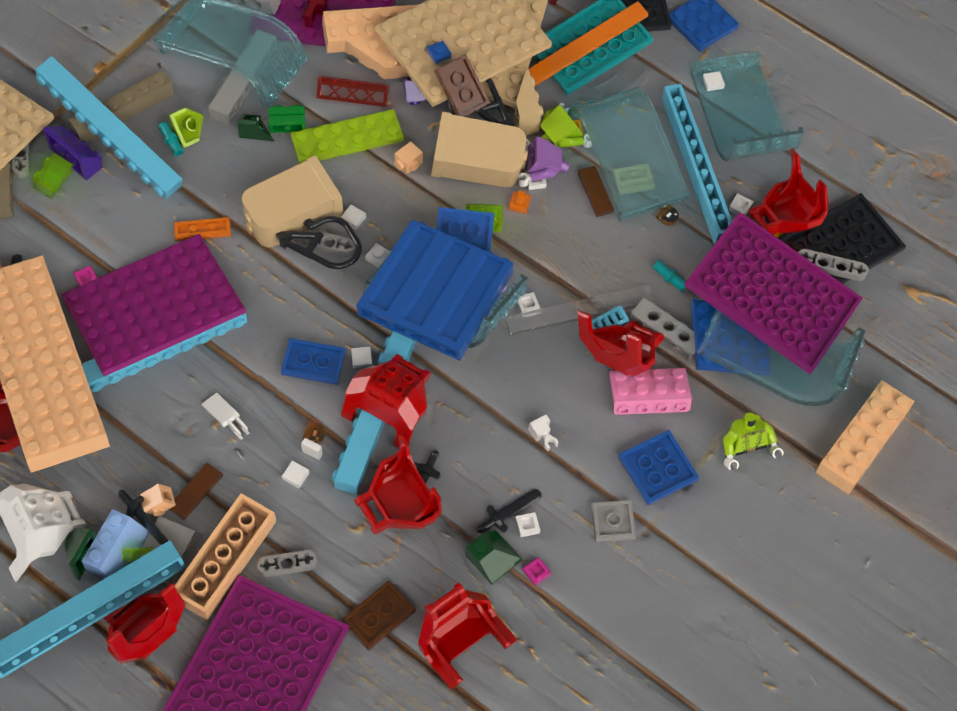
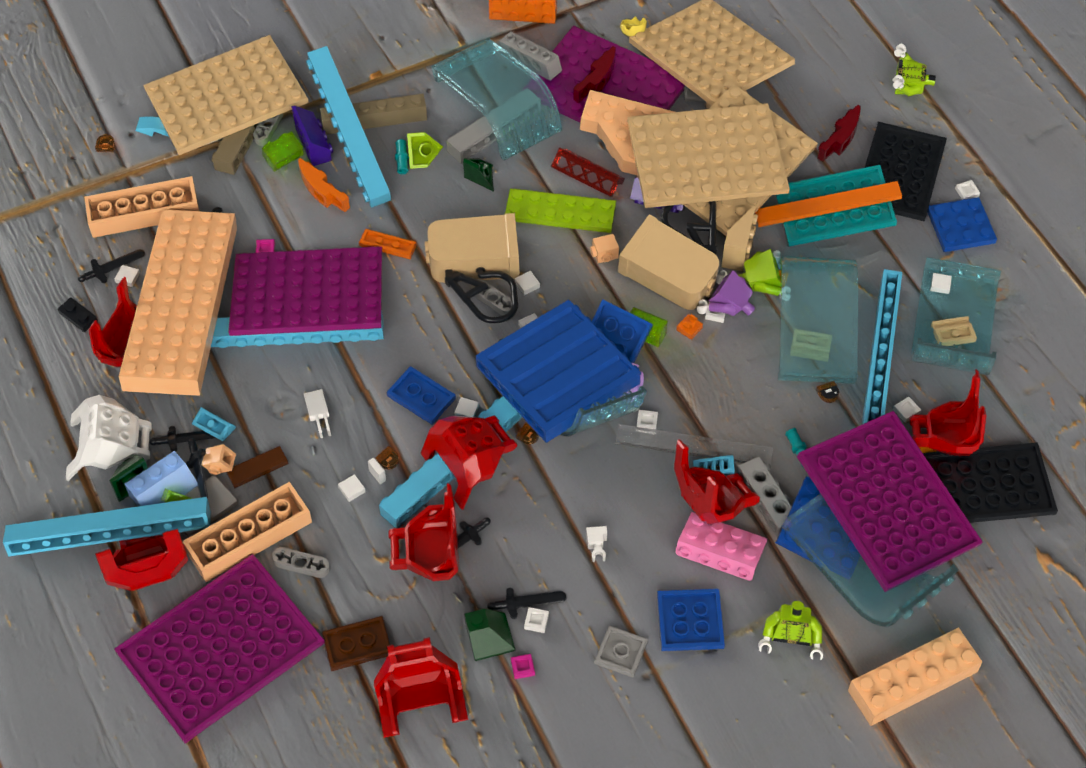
camera: 30 degrees right, 5 degrees down
green brick [269,104,306,133] -> none
blue plate [427,41,452,64] -> none
reddish brown tile [434,54,490,117] -> none
reddish brown tile [578,166,614,217] -> none
light grey beam [798,249,869,281] -> none
none -> black sword [149,426,216,452]
none -> medium azure slope [192,407,236,441]
none -> orange slope [298,158,350,212]
none -> clear orange tile [516,422,539,444]
none -> tan plate [931,316,977,347]

